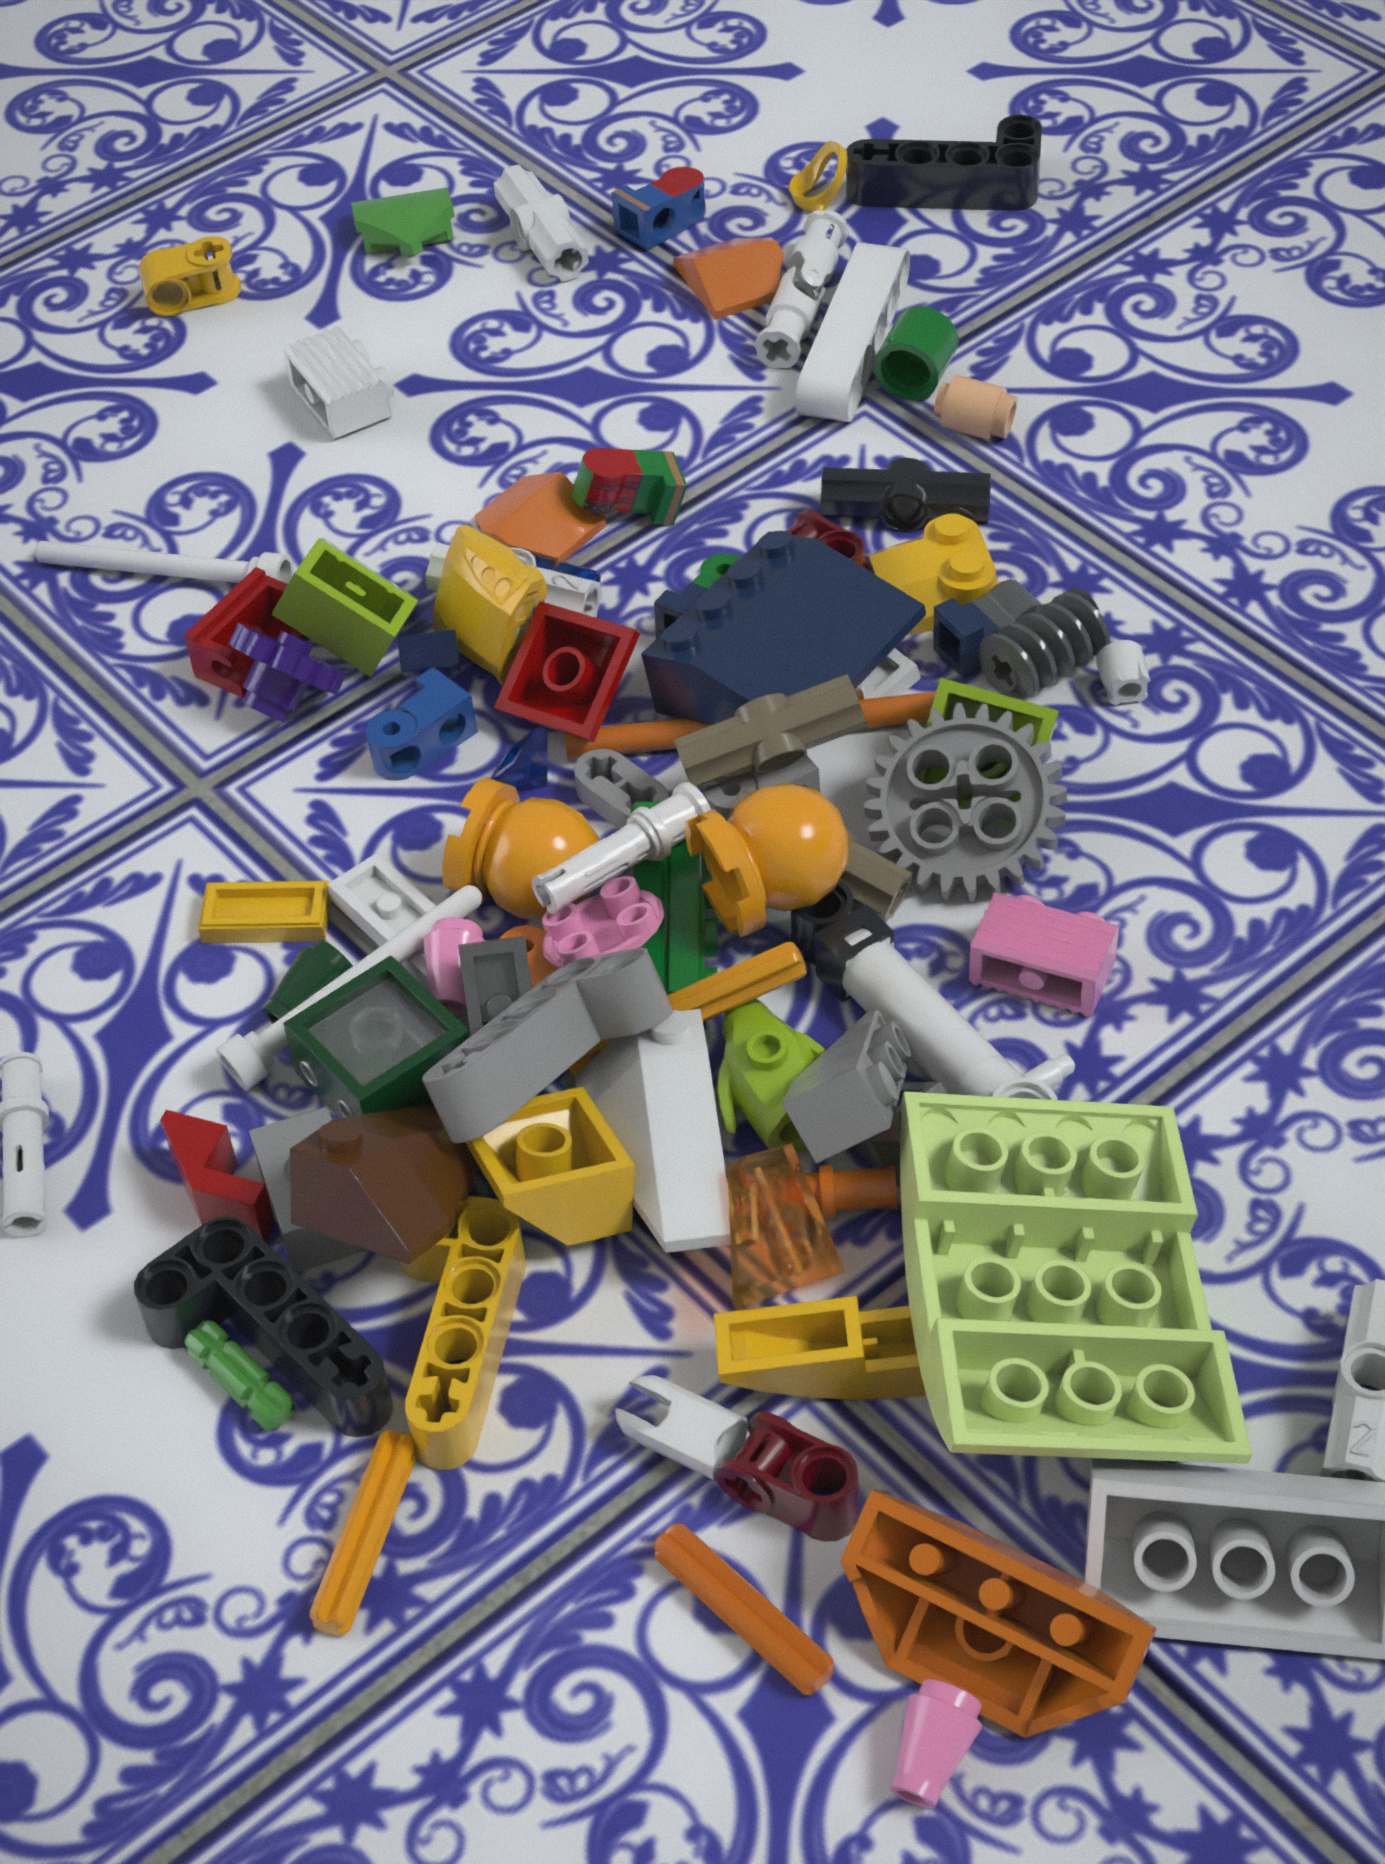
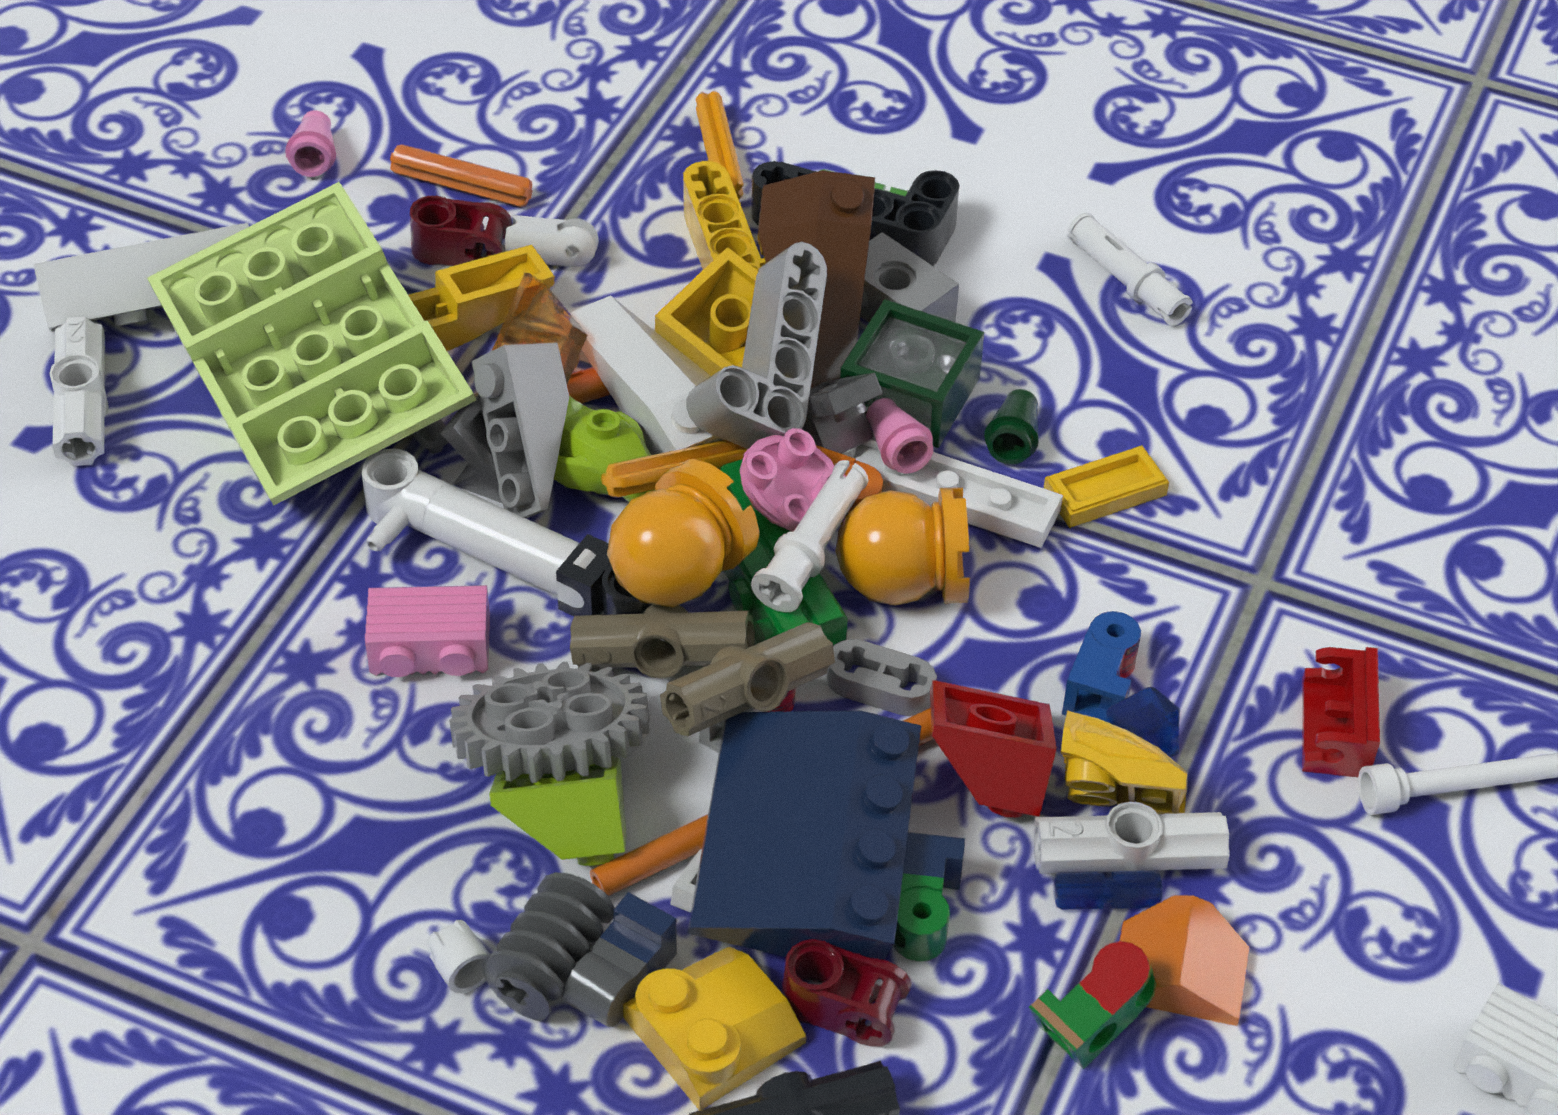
camera: 150 degrees right, 0 degrees up
red slope [160,1110,276,1242] -> none
white piece [215,885,482,1091] -> none
dark purple plant [228,623,347,722] -> none
lime slope [272,538,420,677] -> none
clear blue slope [490,726,548,791] -> none
orange wedge [840,1490,1157,1738] -> none

